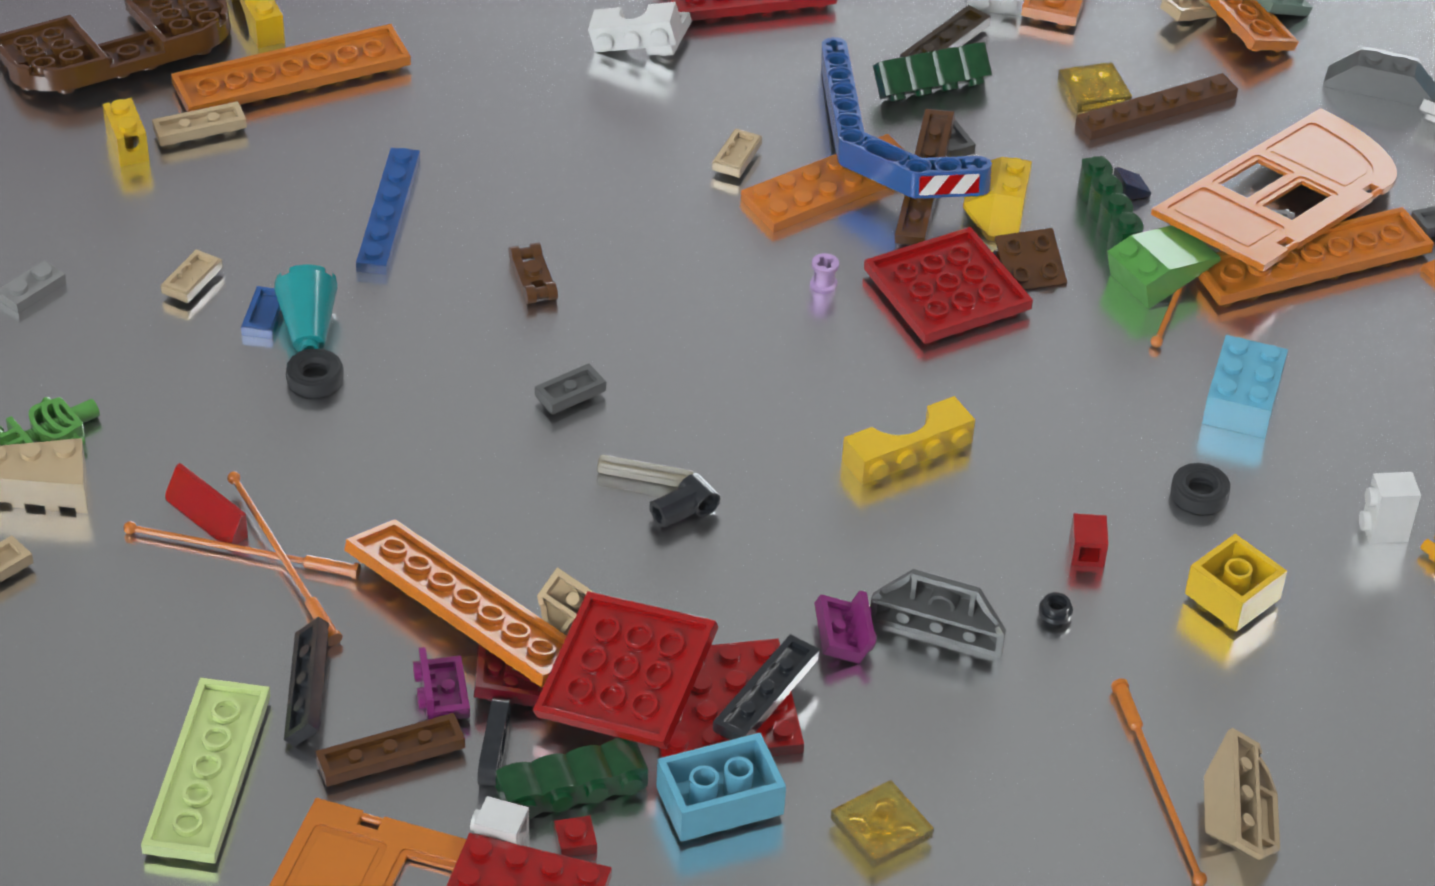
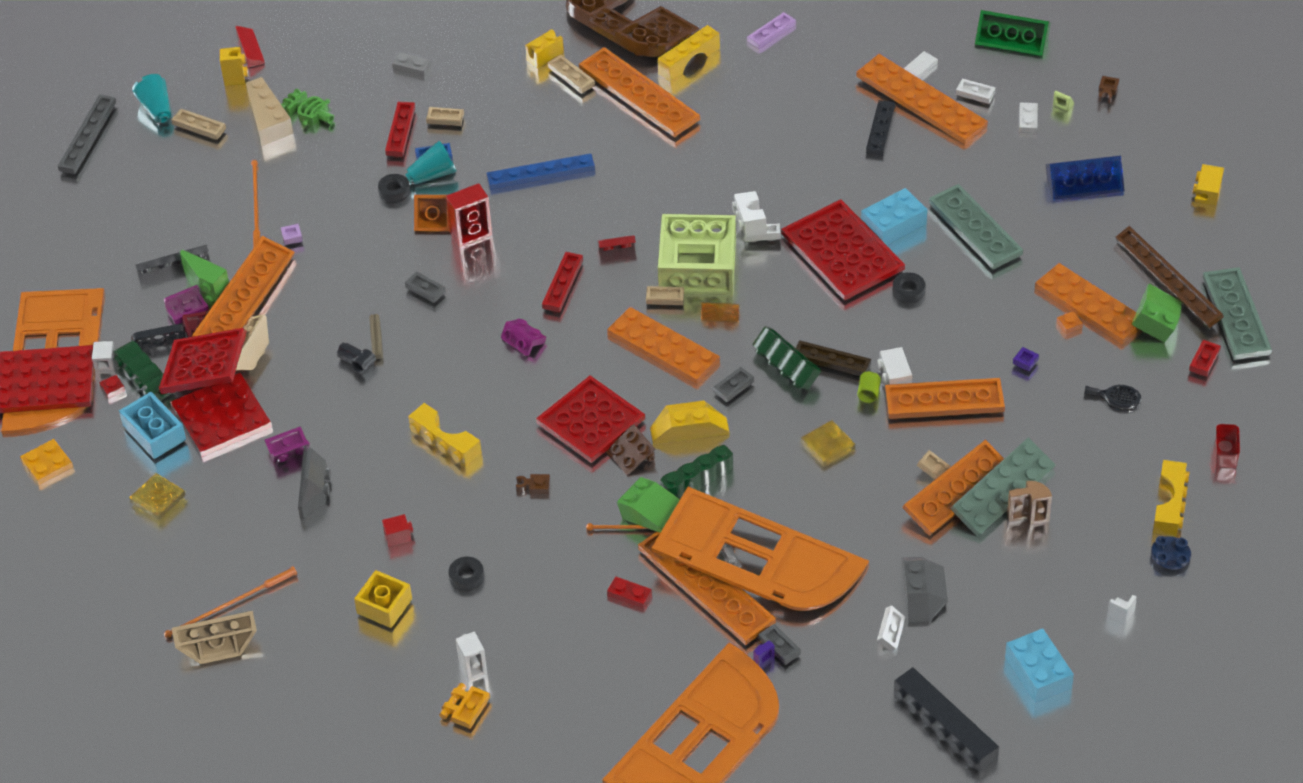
camera: 75 degrees right, 5 degrees up
yellowish green plate [141,678,271,864] -> none
red slope [165,463,248,545] -> none
orange piece [227,471,343,646] -> none
reddish brown plate [315,713,465,787] -> none
reddish brown plate [508,242,558,305] -> none
black plate [713,634,820,740] -> none
lavender bush [810,253,839,295] -> none
blue beam [821,37,992,198] -> none
reddish brown plate [895,109,955,245] -> none
black plate [1038,592,1073,624] -> none
reddish brown plate [1076,73,1238,141] -> none
dark blue slope [1113,167,1151,200] -> none
medium azure brick [1202,335,1288,439] -> none
none -> bright green slope [180,250,229,306]
none -> lavender plate [281,224,303,245]
none -> red plate [385,101,416,157]
none -> orange slope [414,195,450,231]
none -> red brick [446,183,493,248]
none -> magenta bracket [501,318,547,356]
none -> reddish brown plate [516,474,550,494]
none -> red plate [542,252,583,312]
none -> red plate [597,235,636,251]
none -> red plate [607,576,652,609]
none -> yellowish green piece [658,214,736,295]
none -> clear orange hinge [701,302,740,322]
none -> lime piece [857,371,881,403]

